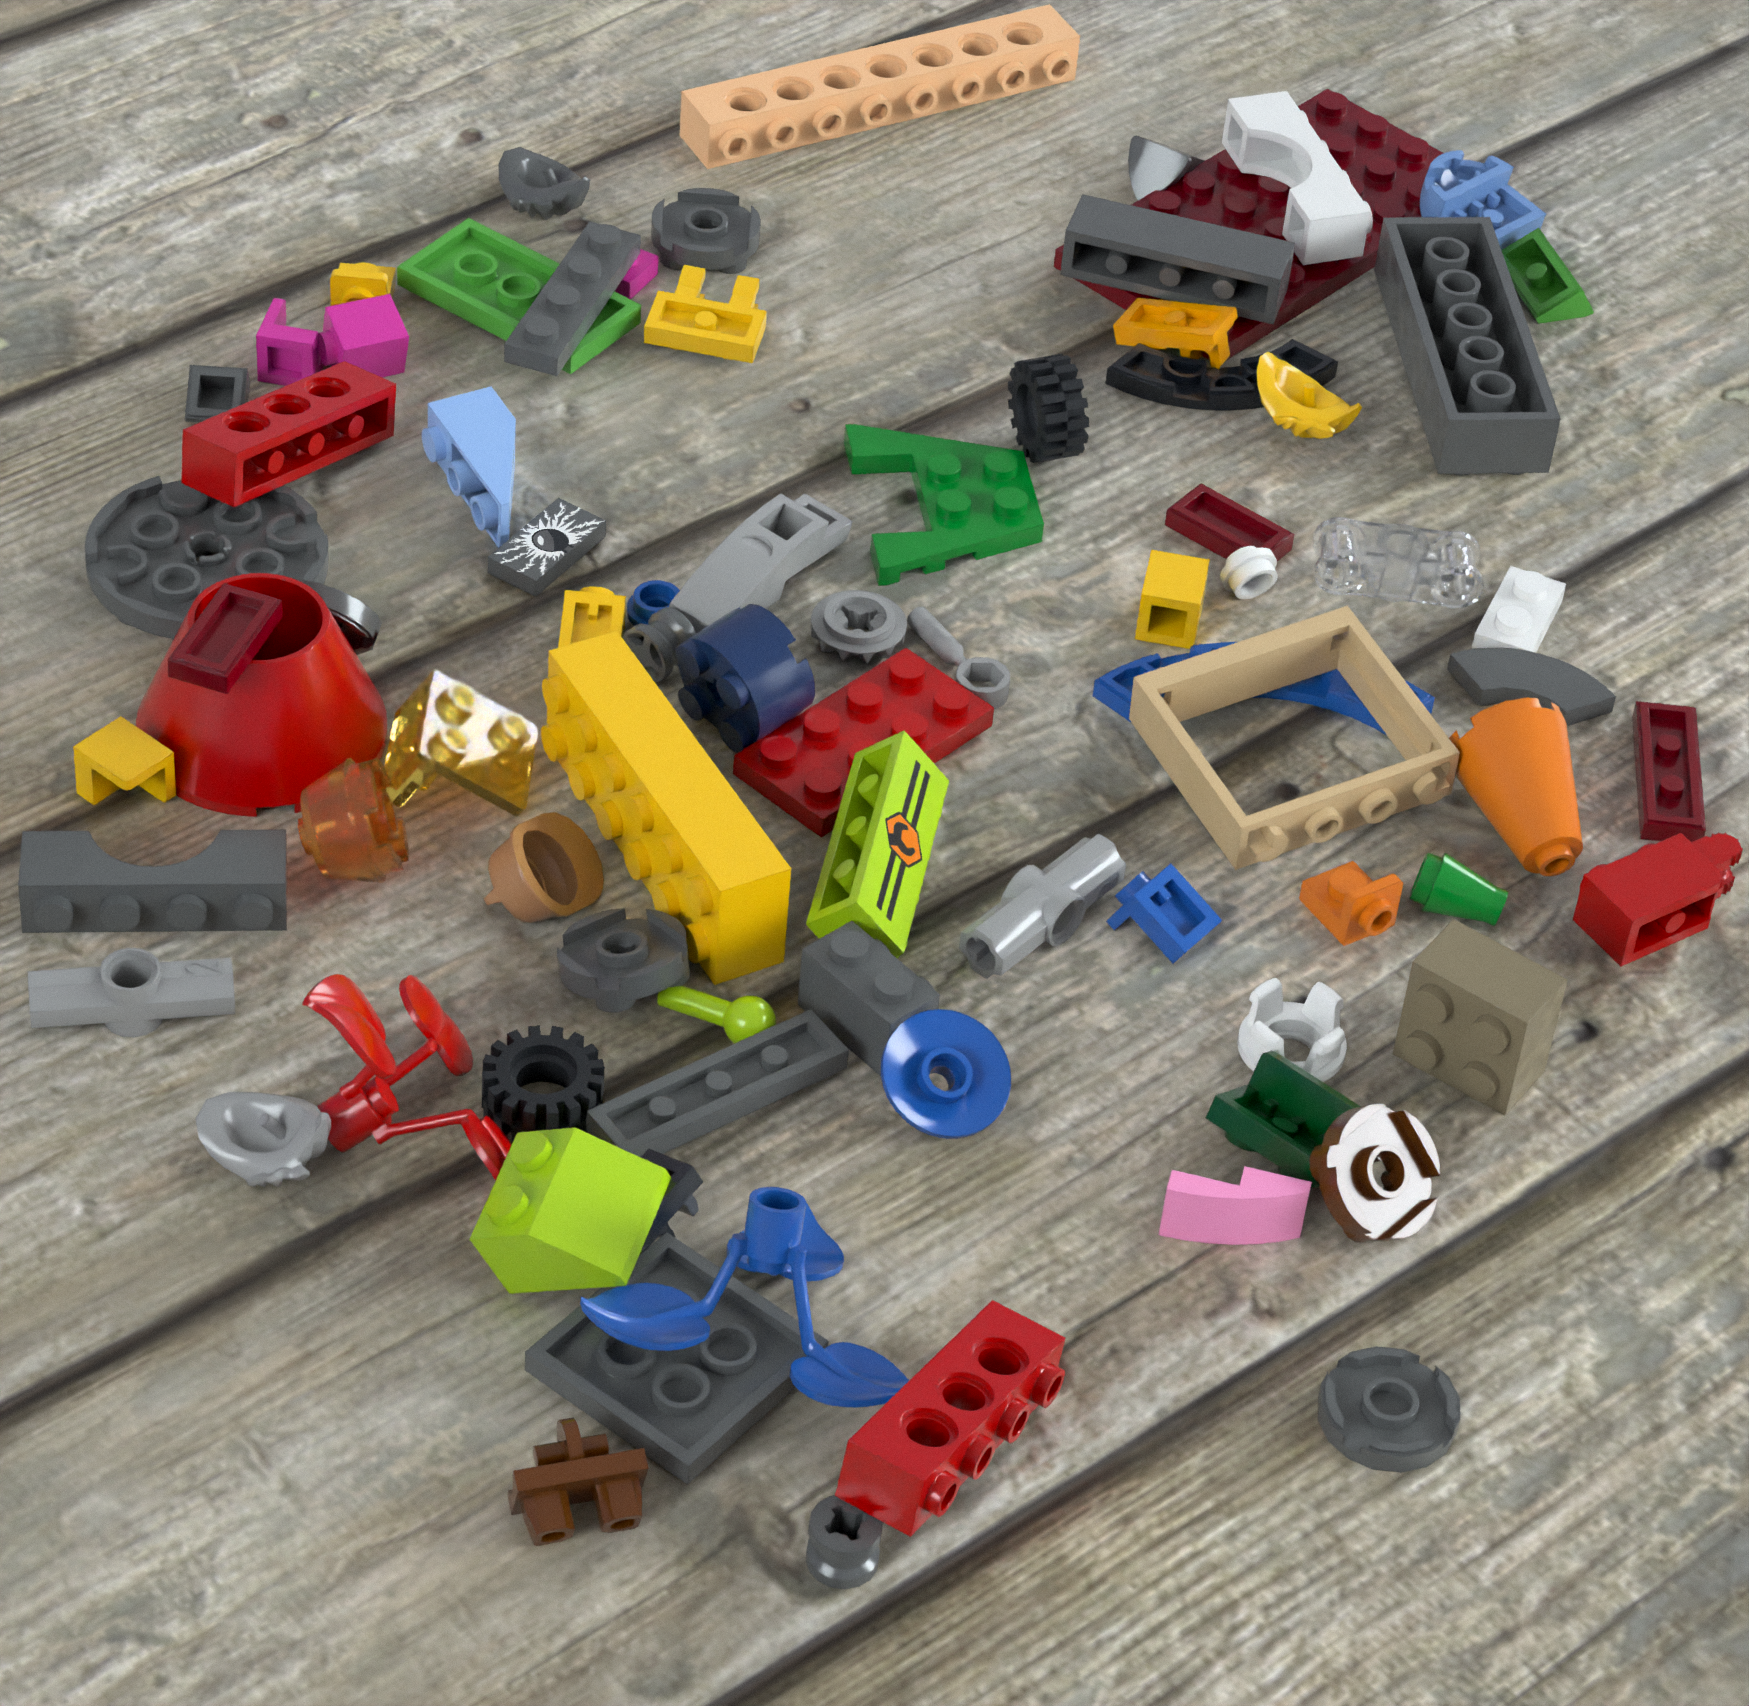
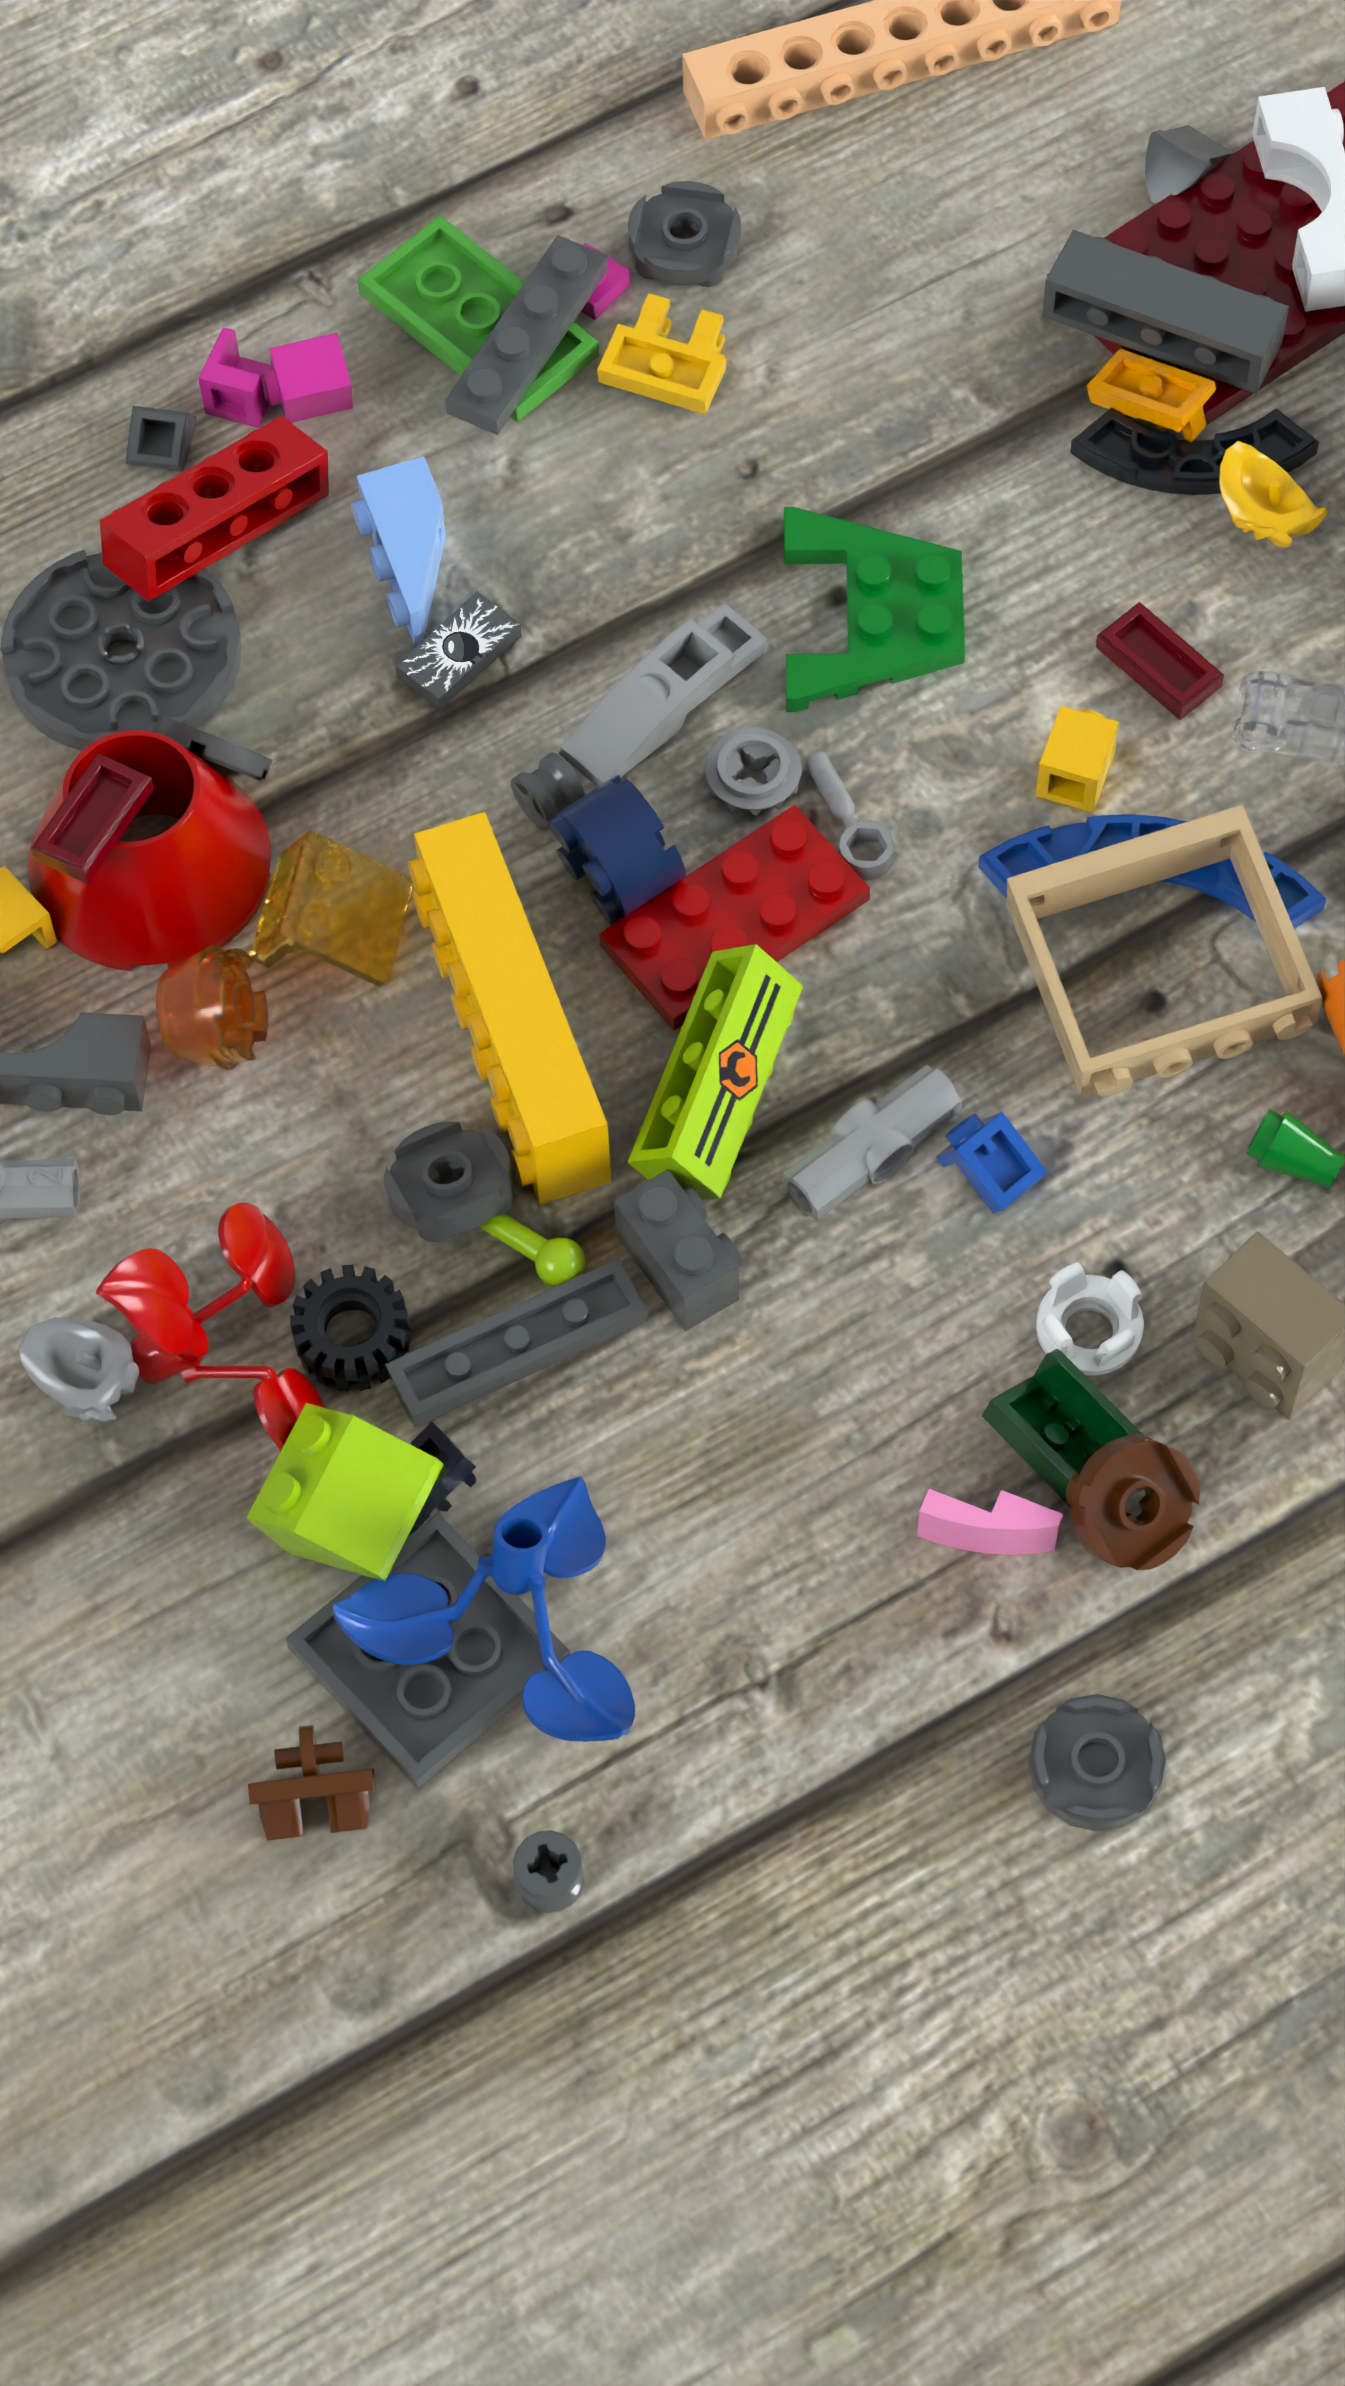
camera: 15 degrees right, 20 degrees up
yellow bracket [330,262,396,306] -> none
medium nougat piece [484,812,604,923] -> none
dark grey hat [498,147,590,220] -> none
yellow bracket [558,586,626,648] -> none
blue plate [627,580,680,626] -> none
red brick [835,1300,1066,1537] -> none
blue dish [880,1009,1011,1139] -> none
black tyre [1008,354,1089,463] -> none
white plate [1220,546,1278,599] -> none
orange bracket [1299,861,1403,946] -> none

